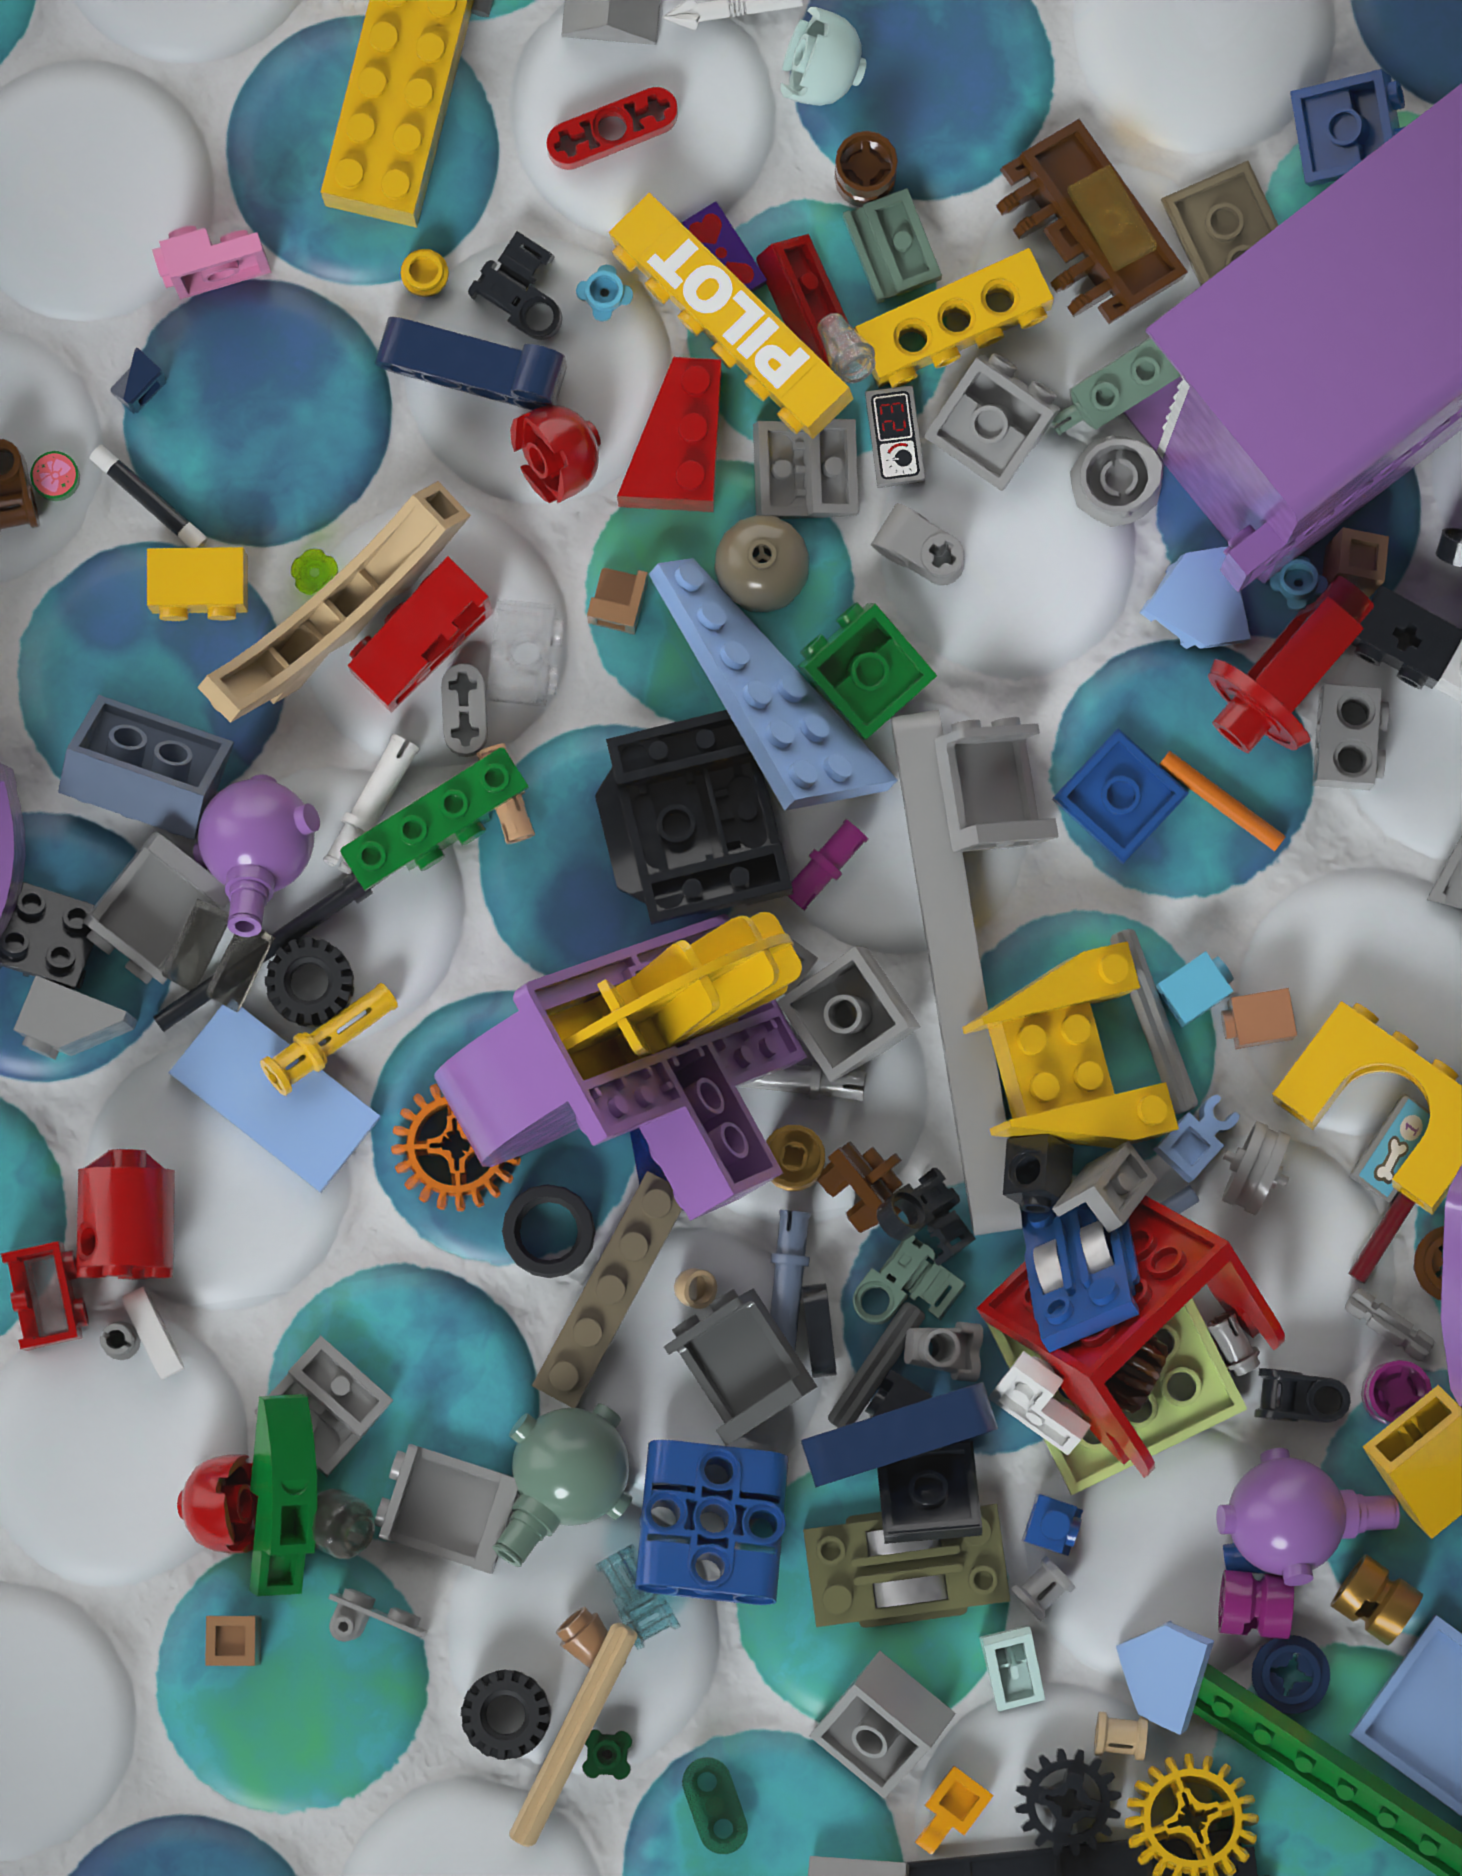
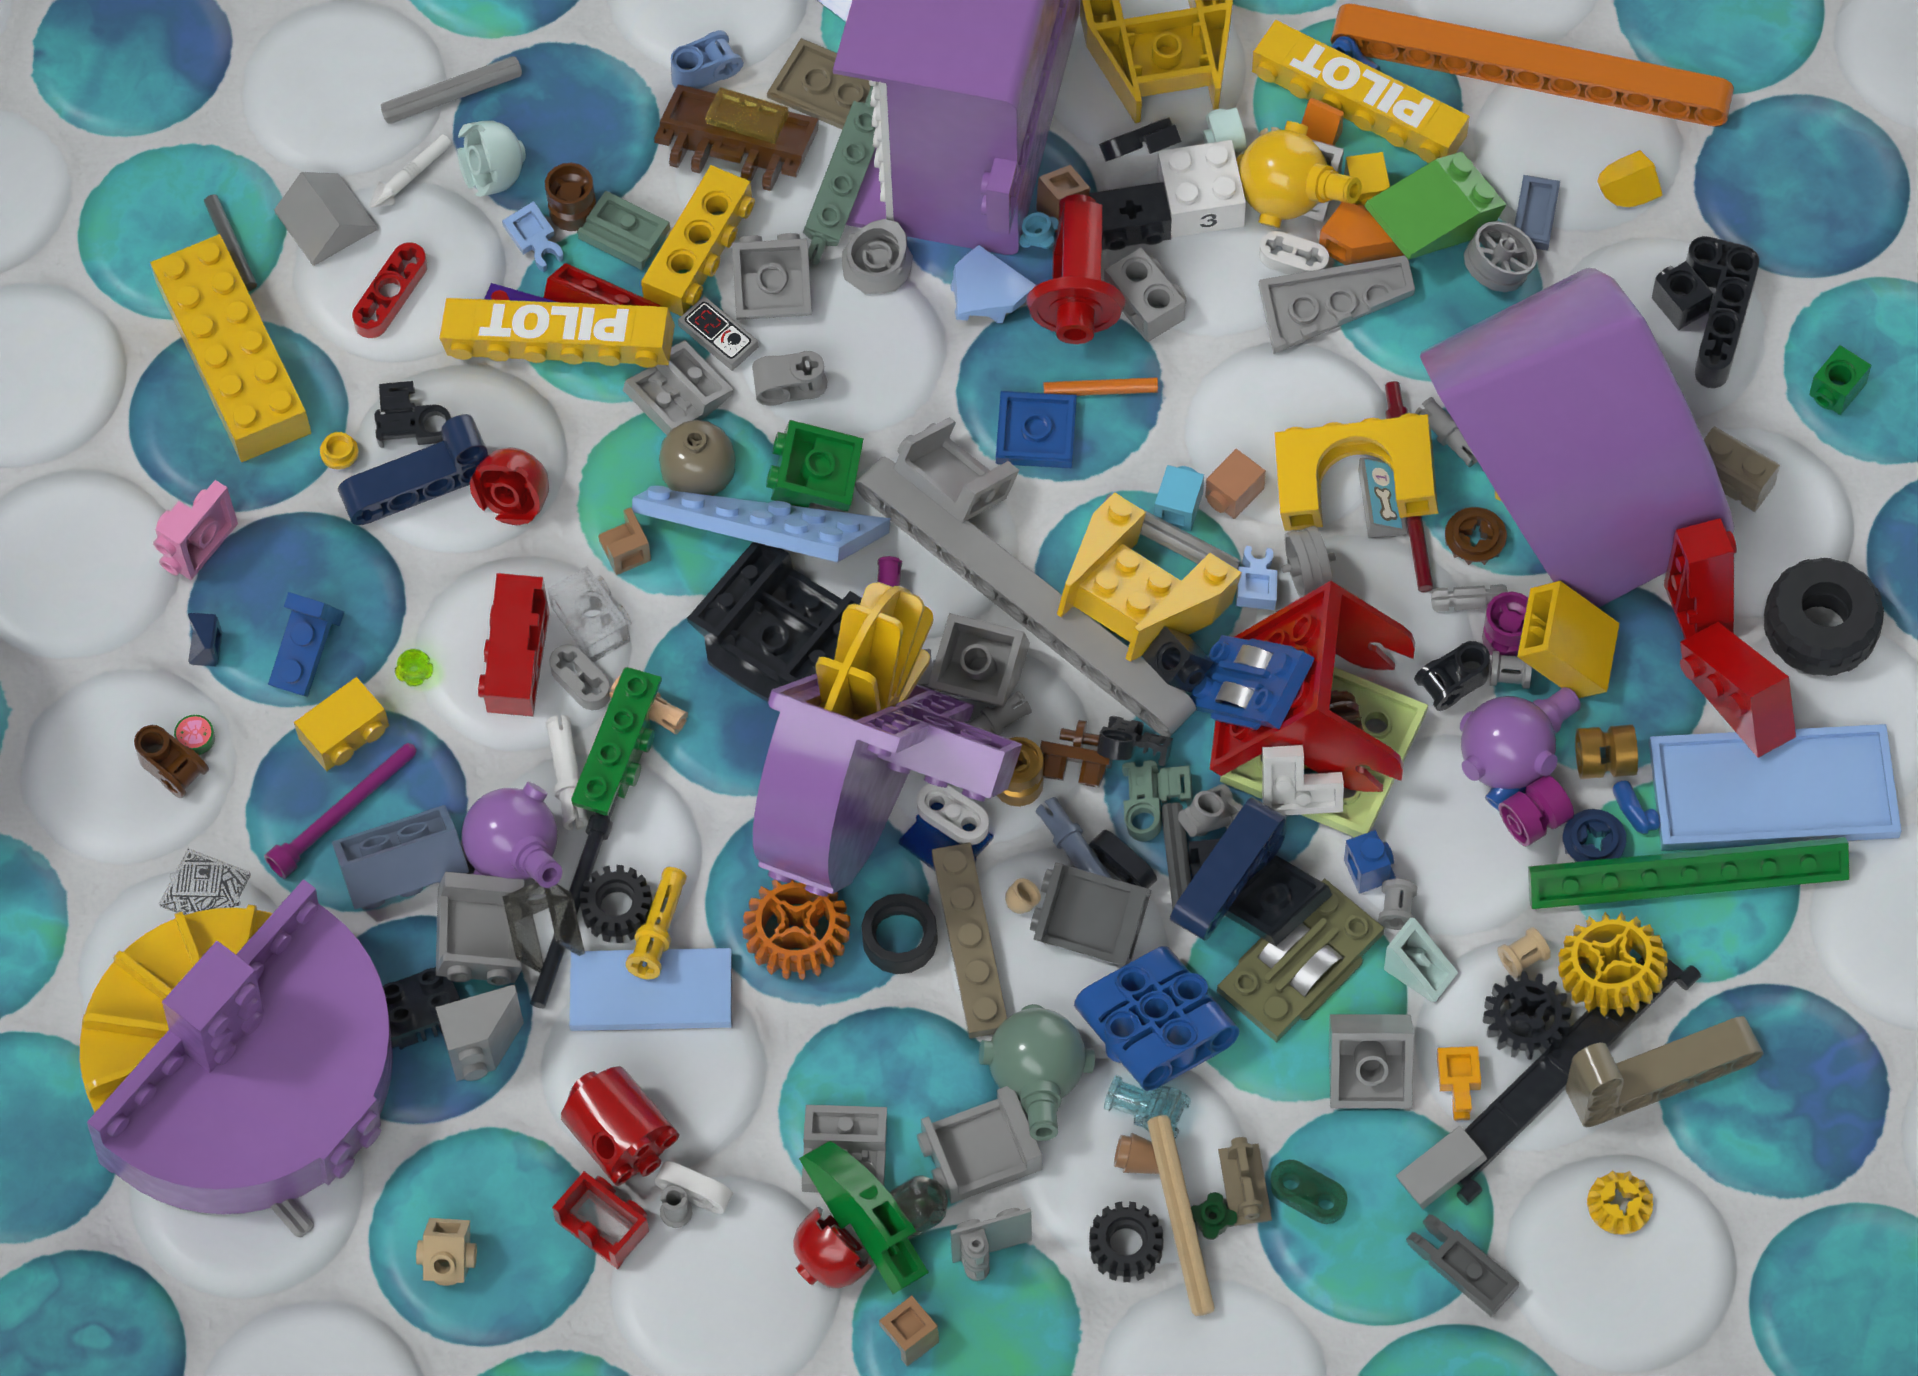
camera: 40 degrees left, 20 degrees down
black bar [89,444,208,548] -> none
tan arch [197,481,471,723] -> none
medium azure plate [576,265,633,322] -> none
red wedge [617,357,722,512] -> none
clear cone [817,313,876,383] -> none
light grey panel [1052,1141,1157,1233] -> none
light blue slope [1116,1621,1214,1735] -> none
light grey pin [1207,1311,1260,1377] -> none
none -> magenta piece [264,743,416,879]
none -> blue bracket [268,592,344,697]
none -> light blue plate [502,201,563,272]
none -> medium blue piece [671,30,744,89]
none -> dark tan hinge [1218,1137,1272,1226]
none -> light grey bush [1490,651,1532,689]
none -> blue arm [1612,780,1660,834]

